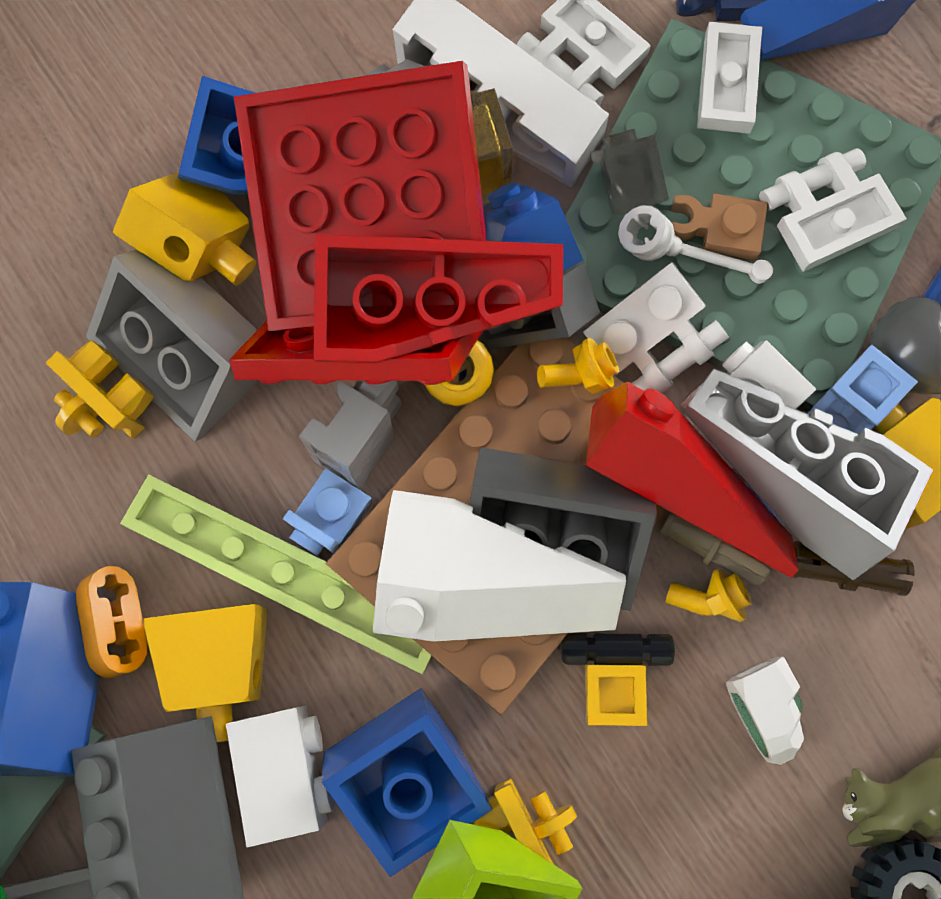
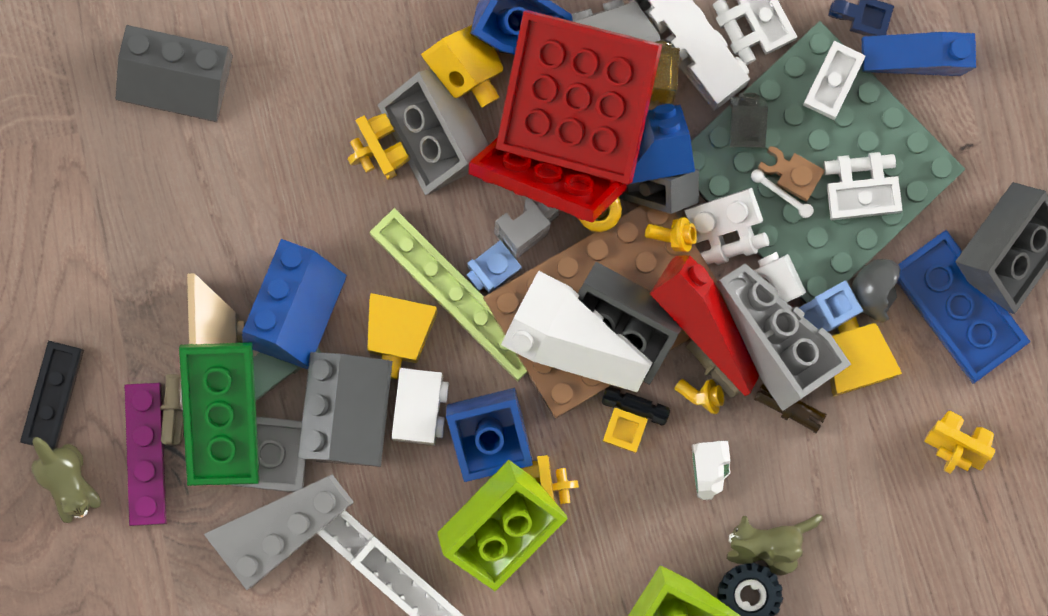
camera: 15 degrees right, 5 degrees up
light orange beam [76,566,147,678] -> none
red wedge [313,234,563,363] -> none
white bush [618,206,675,261] -> none

